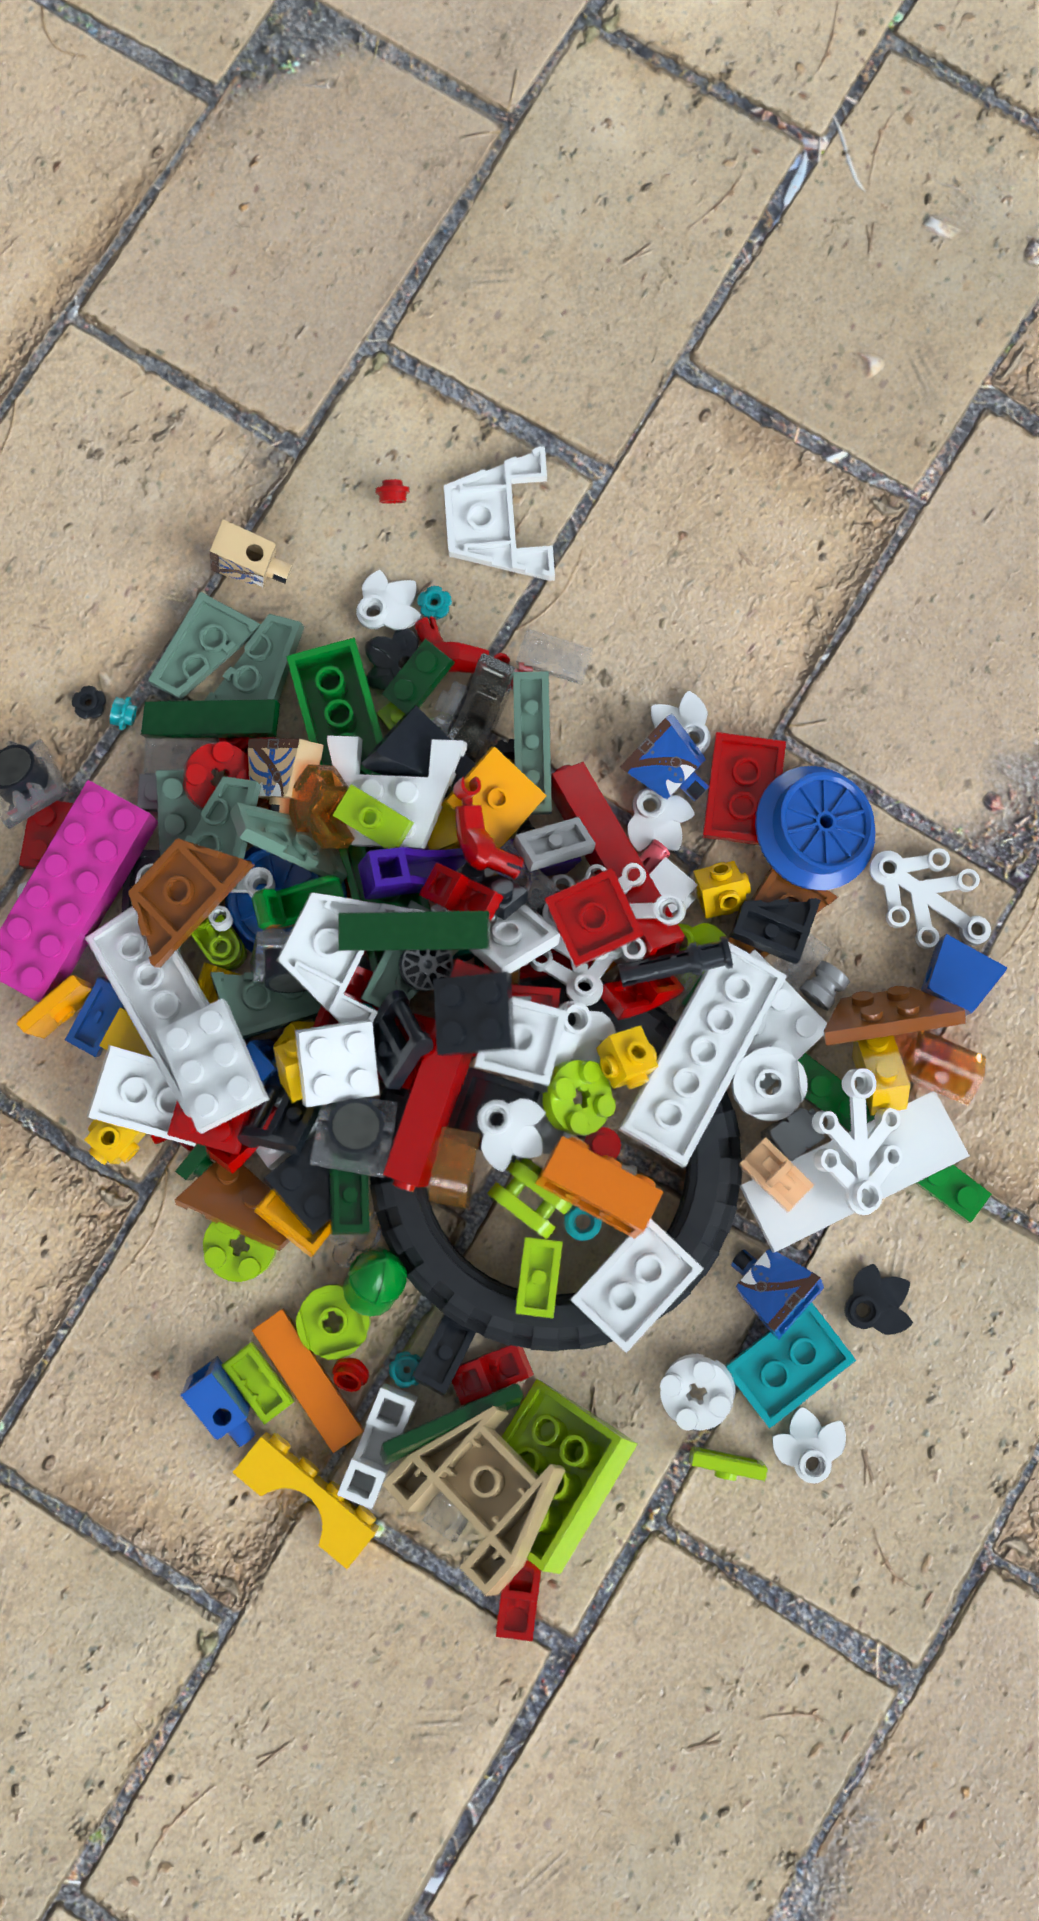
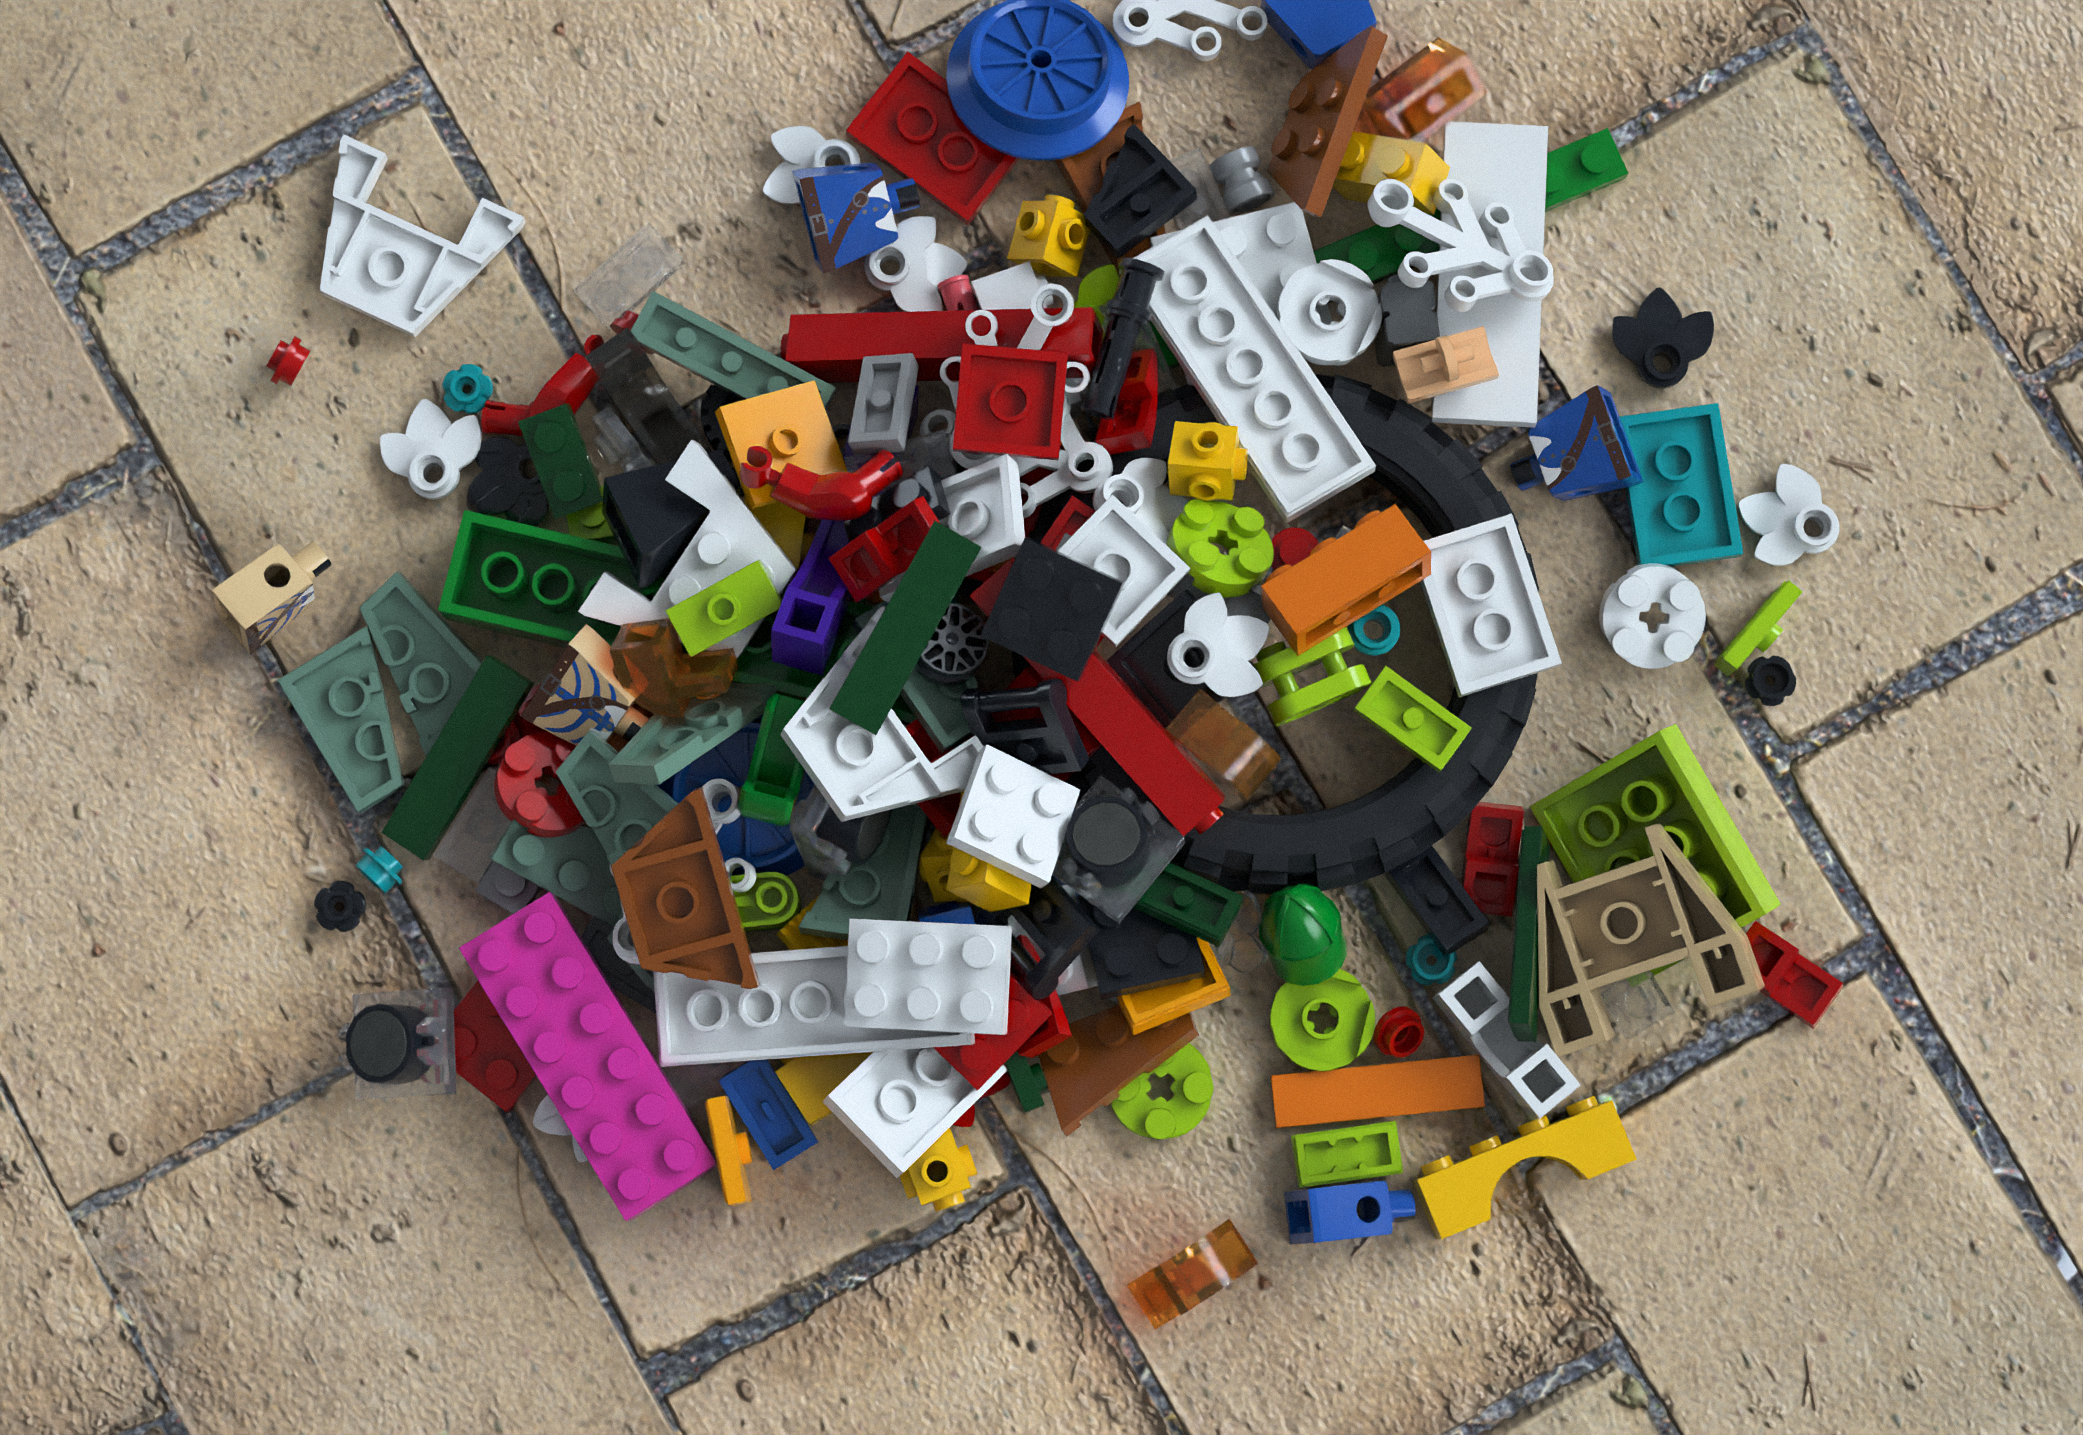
camera: 70 degrees left, 0 degrees up
none -> clear orange brick [1127,1218,1258,1330]
none -> black plate [1745,656,1796,706]

